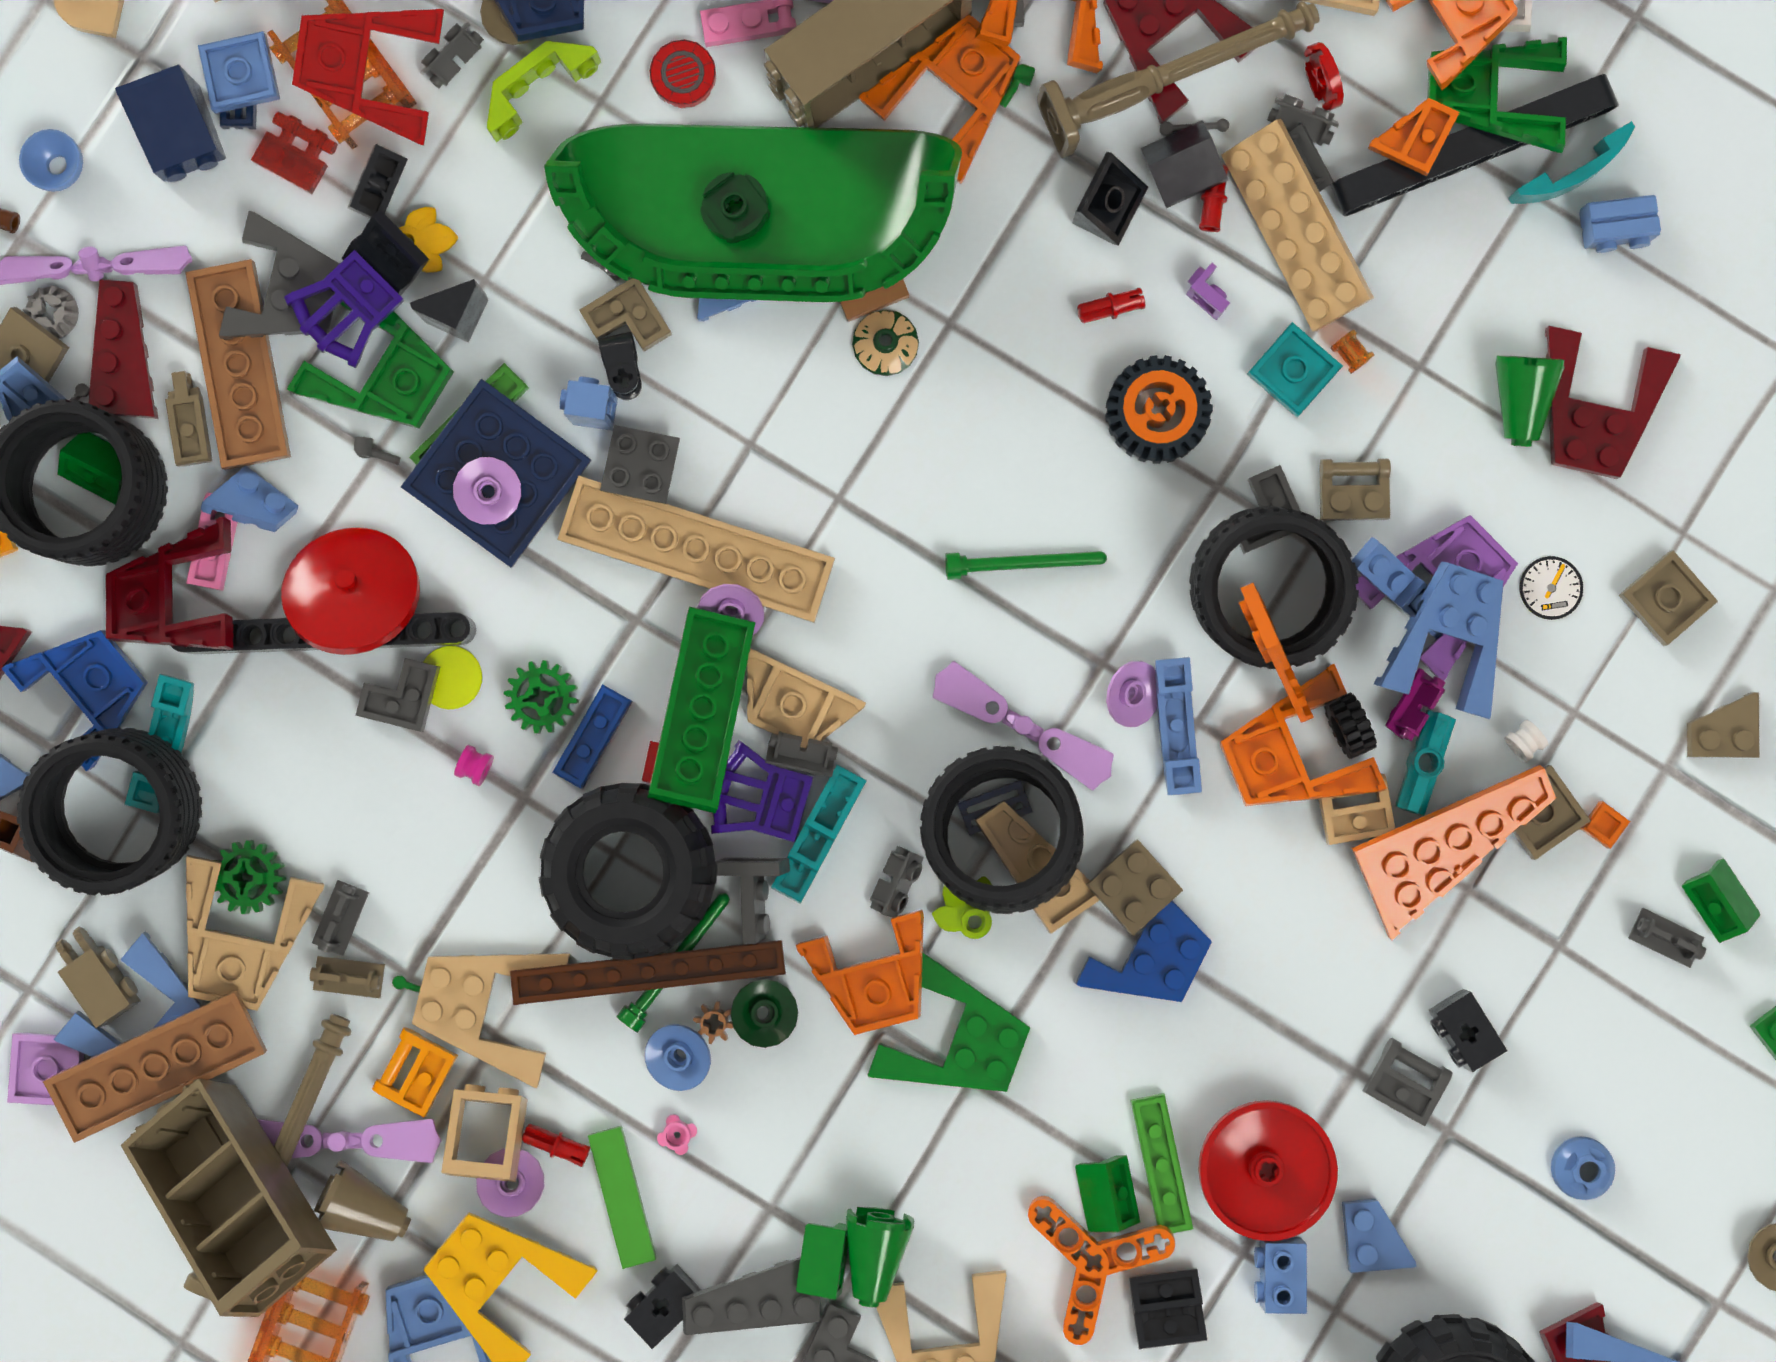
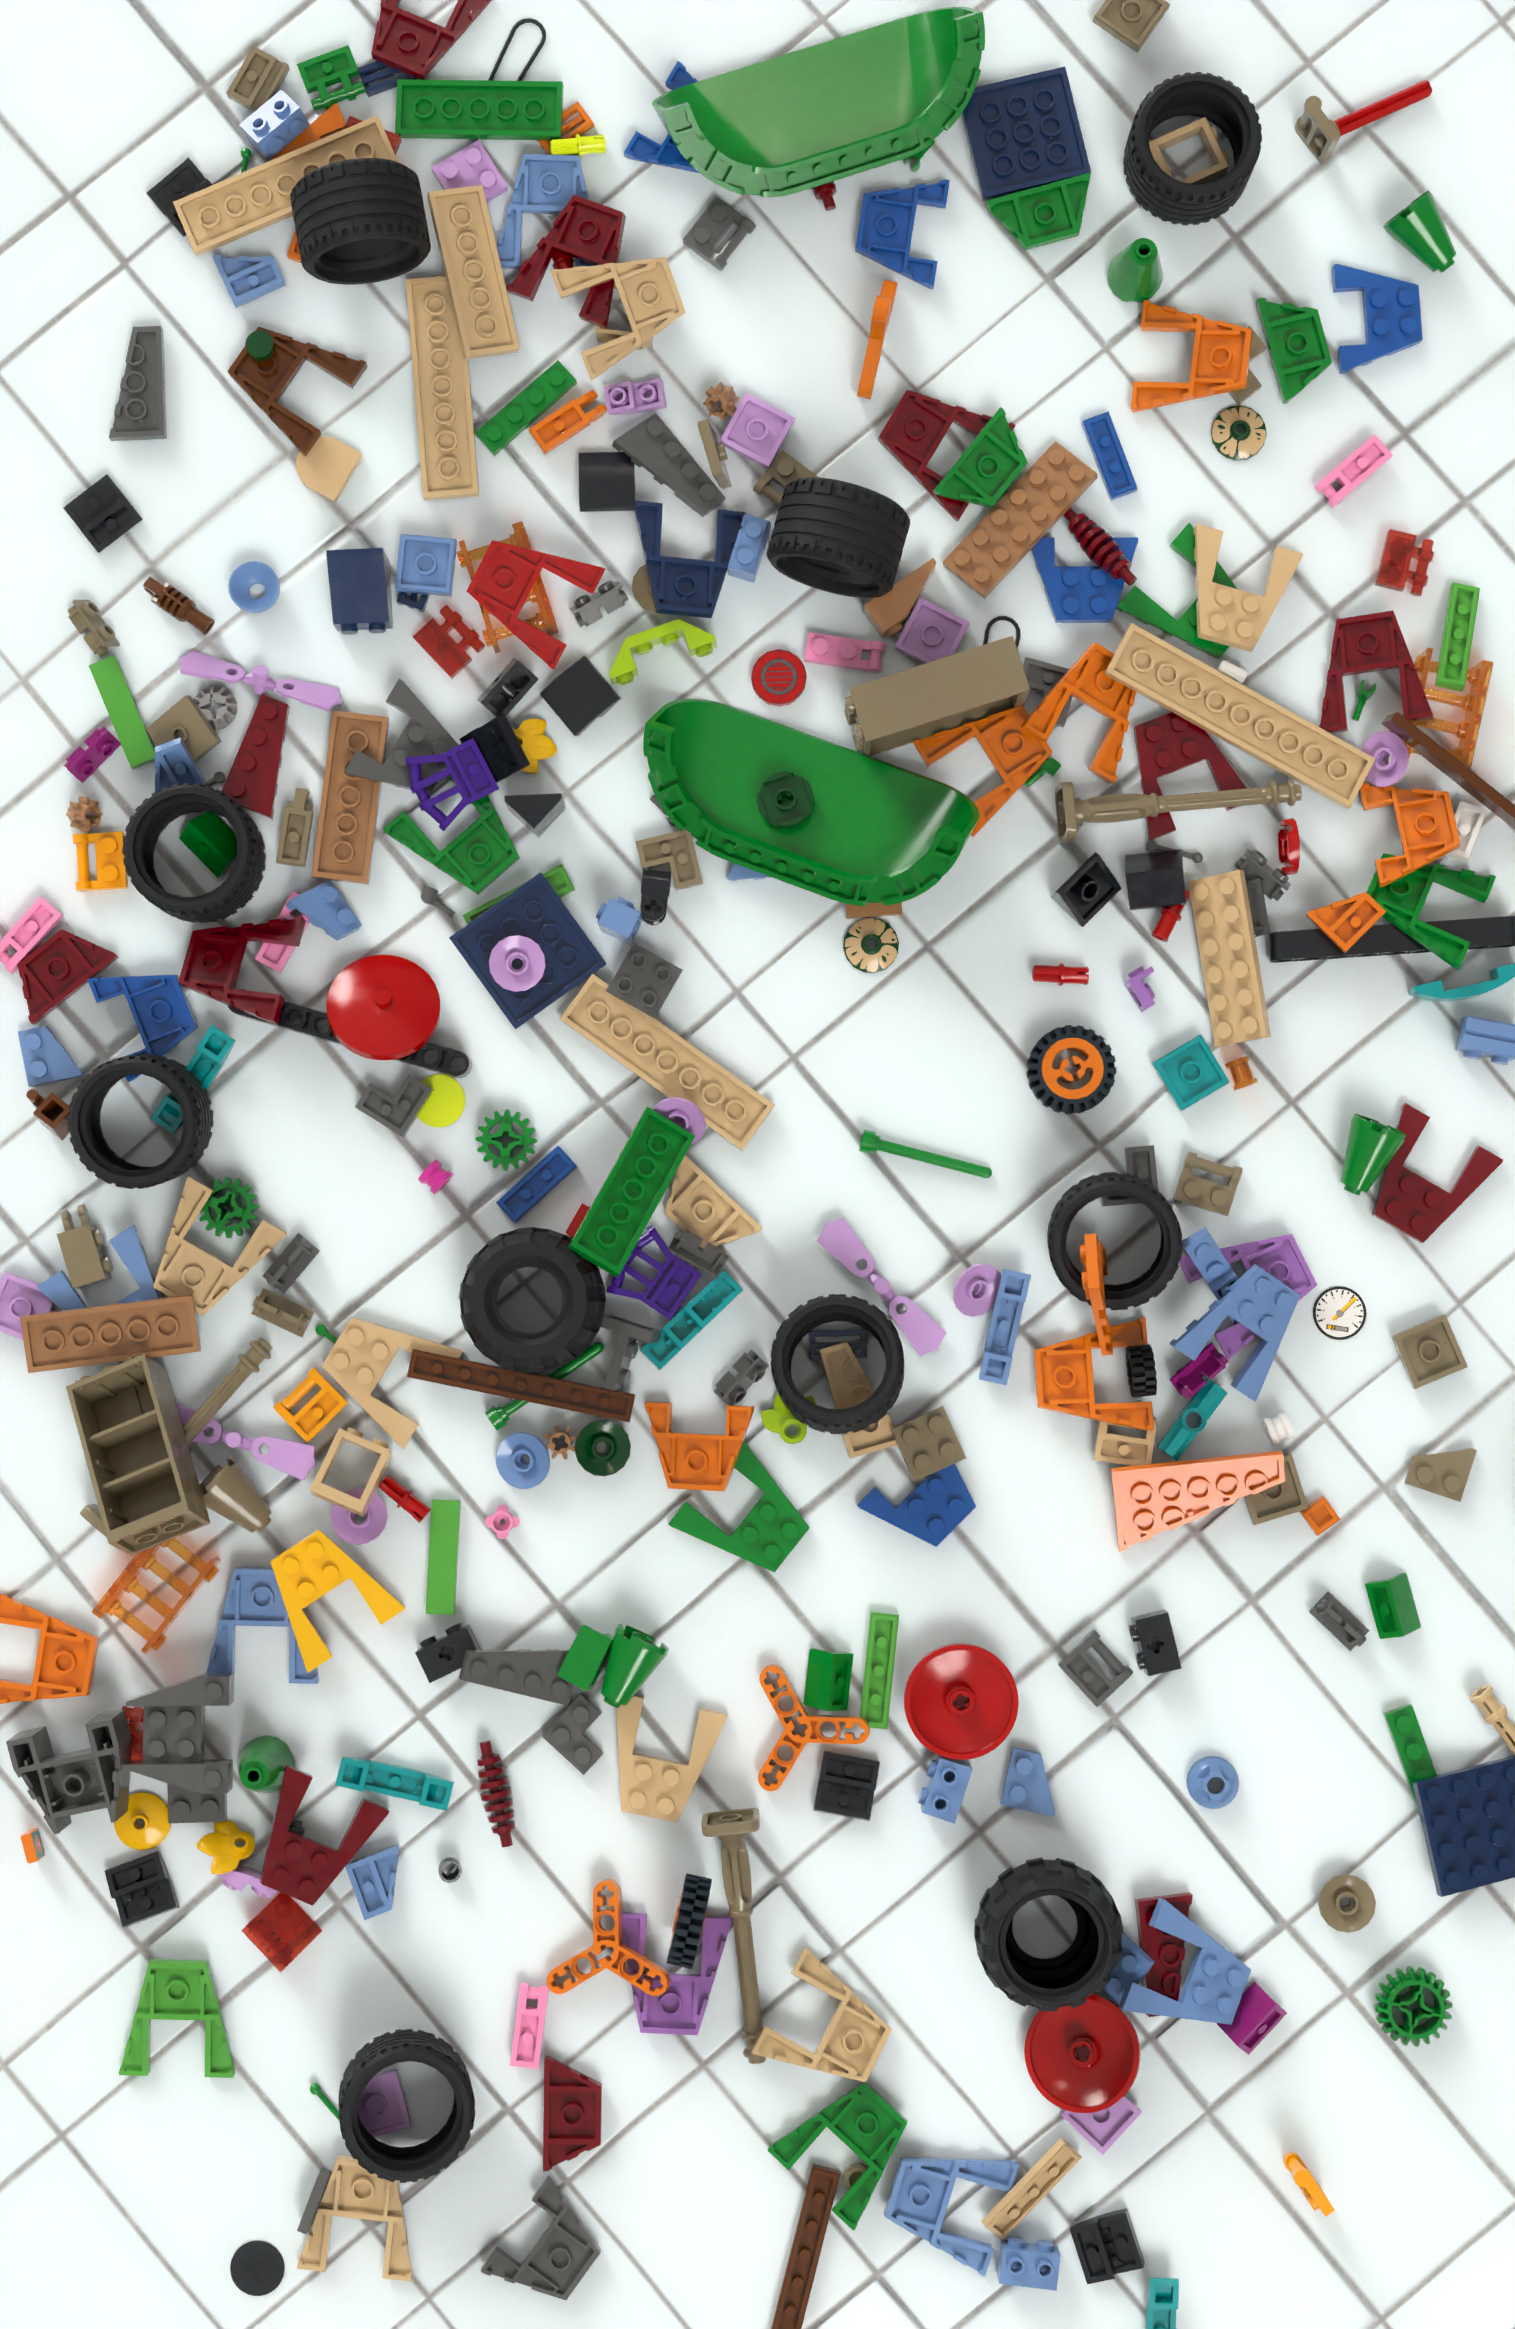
camera: 15 degrees right, 0 degrees up
none -> black slope [540,656,621,736]

